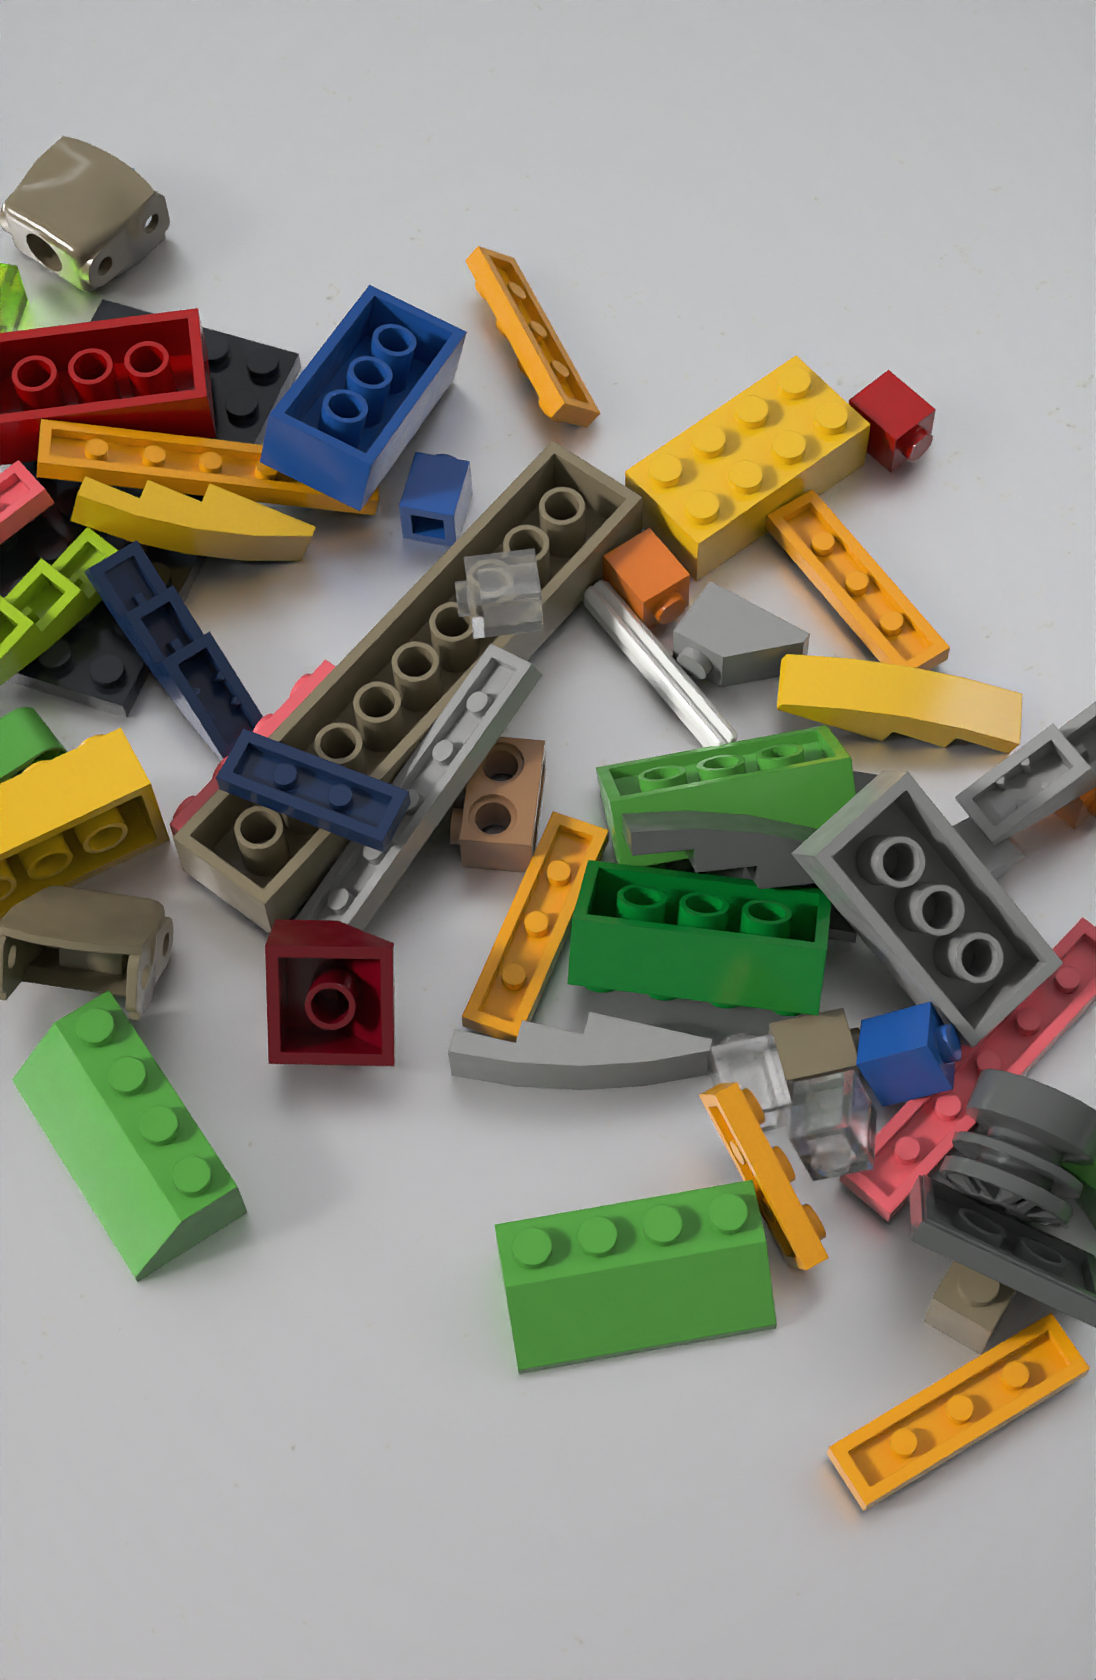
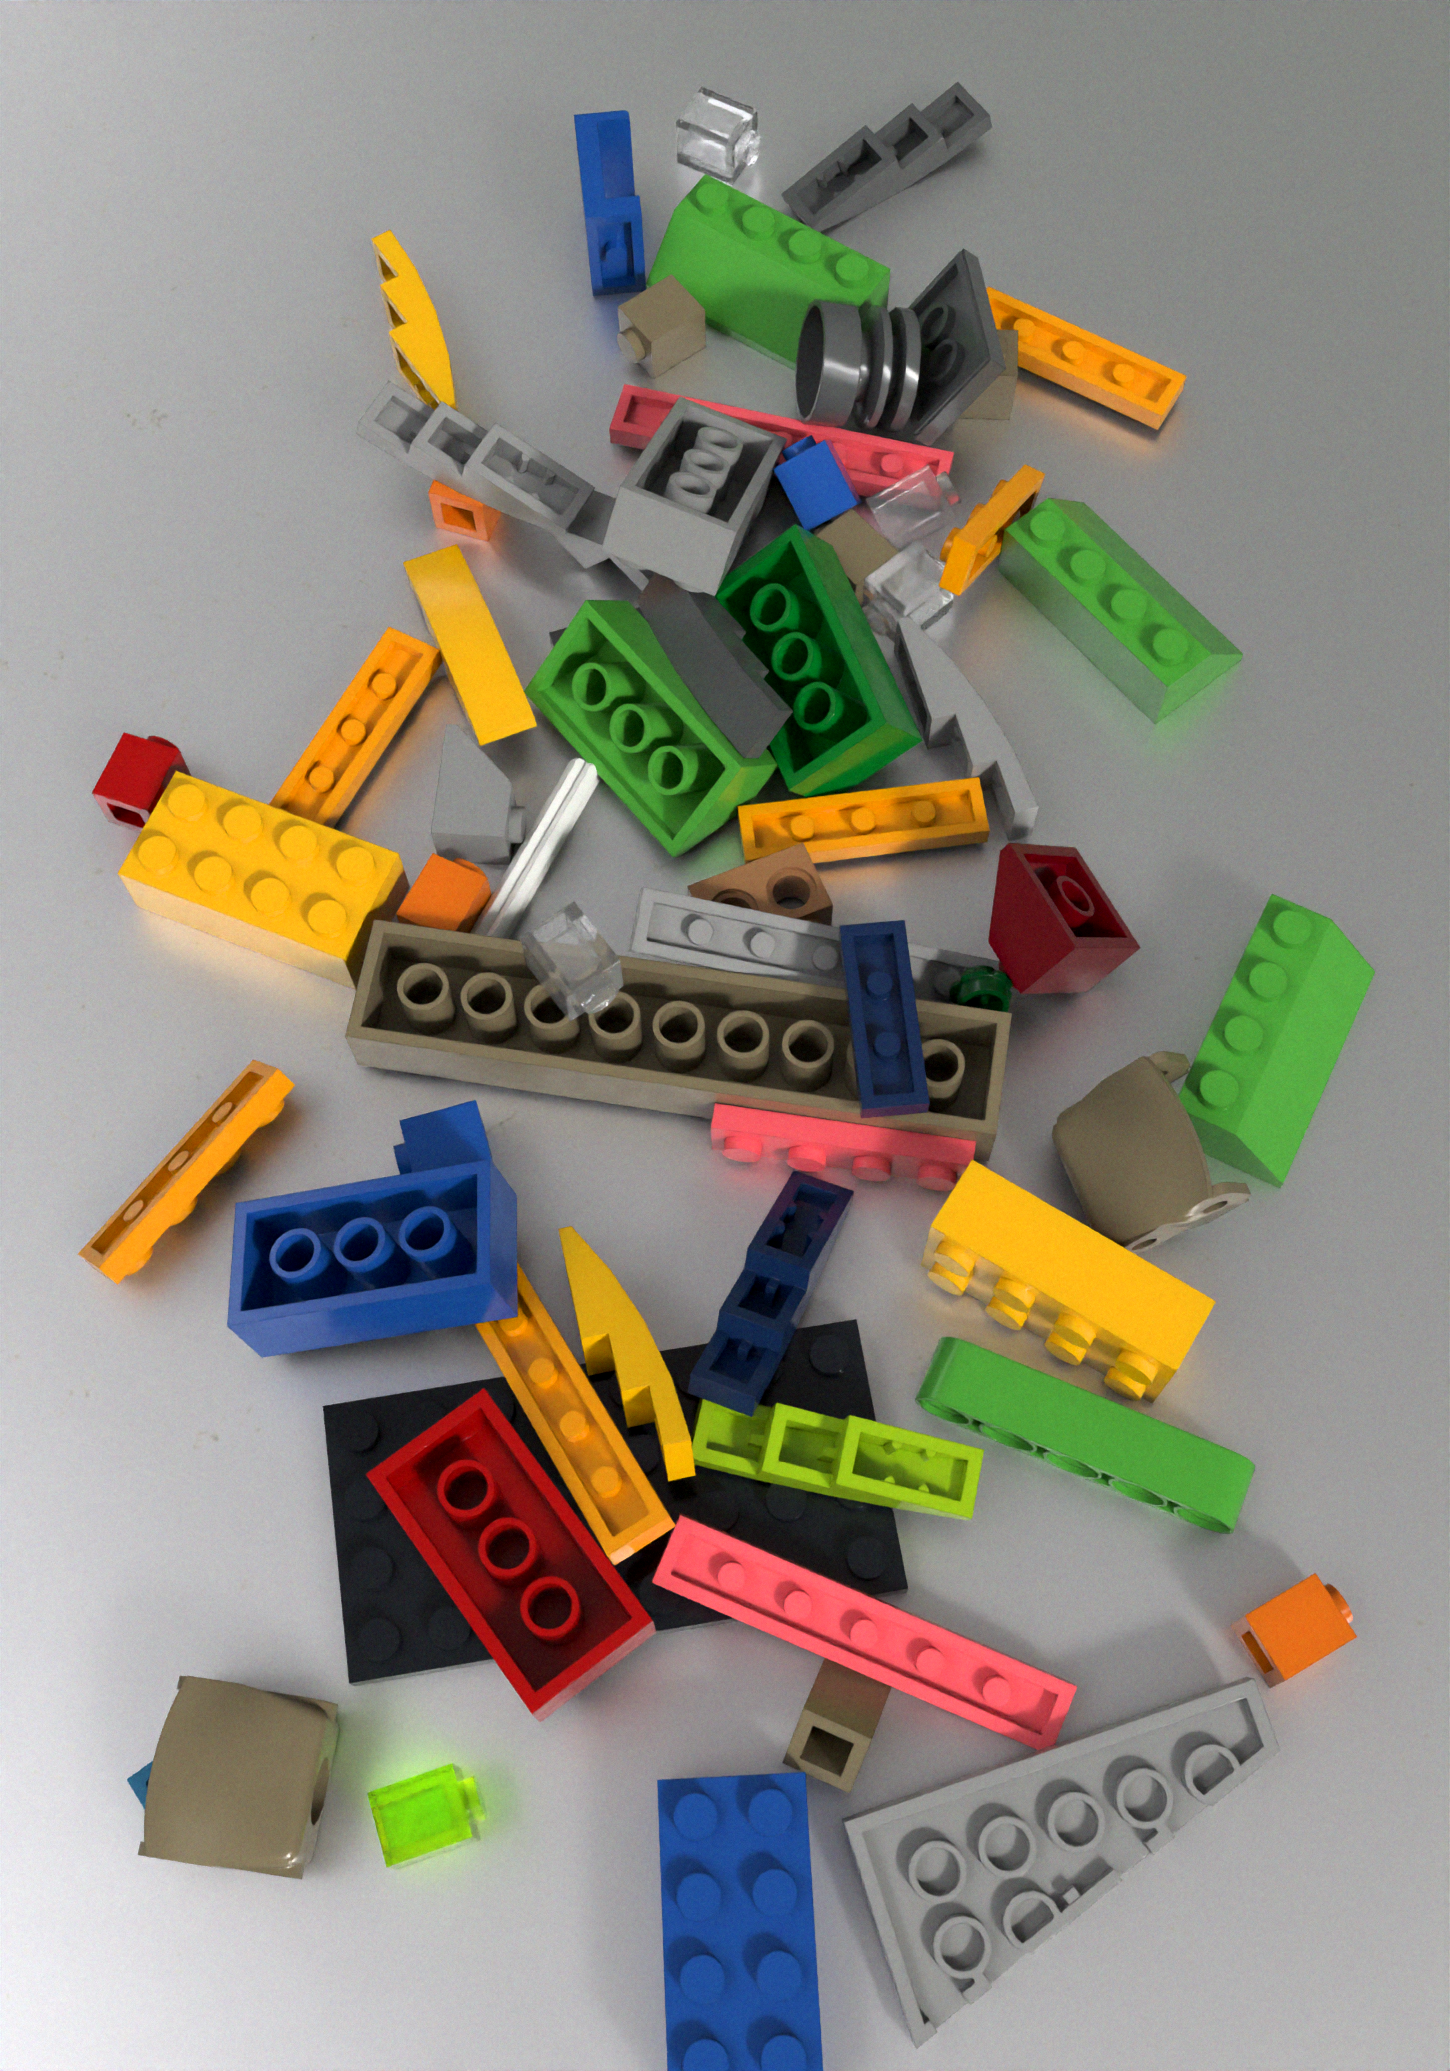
camera: 120 degrees left, 5 degrees up
none -> dark green plate [949,965,1013,1012]

